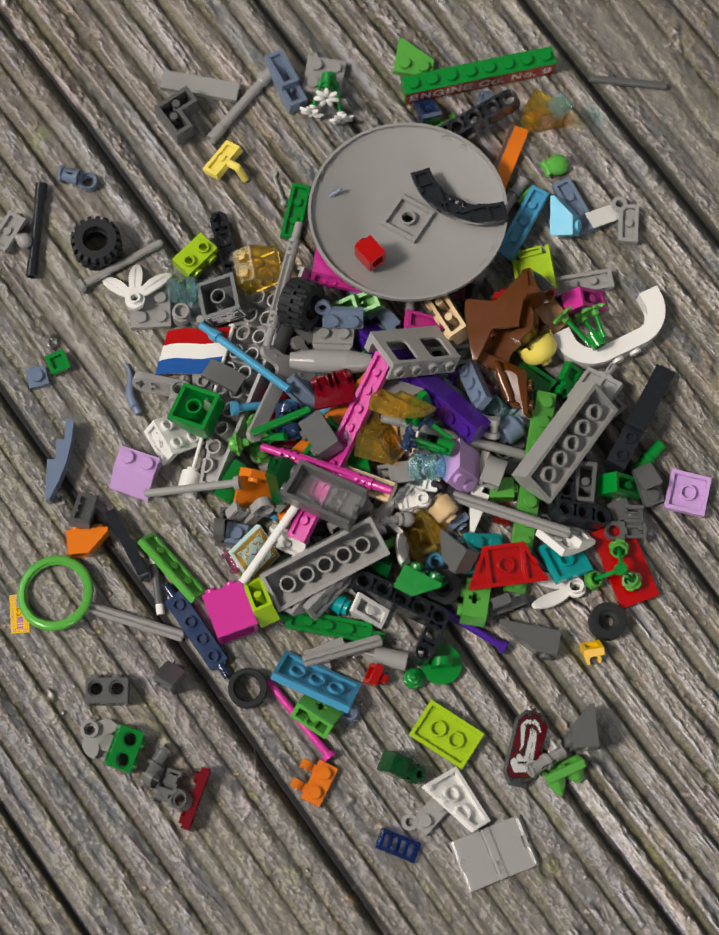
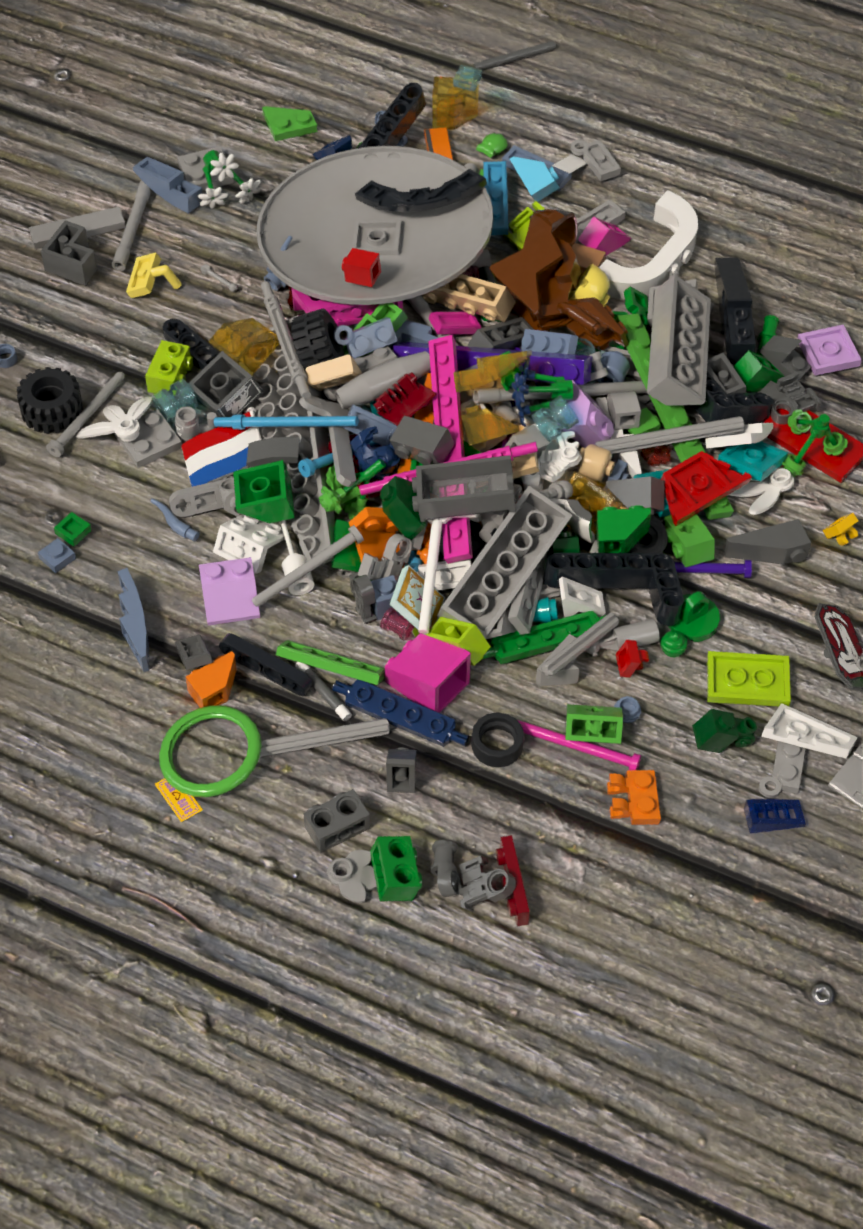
camera: 25 degrees left, 20 degrees down
green bar [251,406,311,437] -> none
dark azure plate [271,650,362,714] -> none
green tile [280,182,312,241] -> none
light grey window [364,325,461,380] -> none
green brick [400,46,557,104] -> none
dark grey piece [487,593,529,620] -> none
plant [553,303,607,351] -> none
black tyre [588,602,627,641] -> none
none -> tan slope [306,355,362,391]

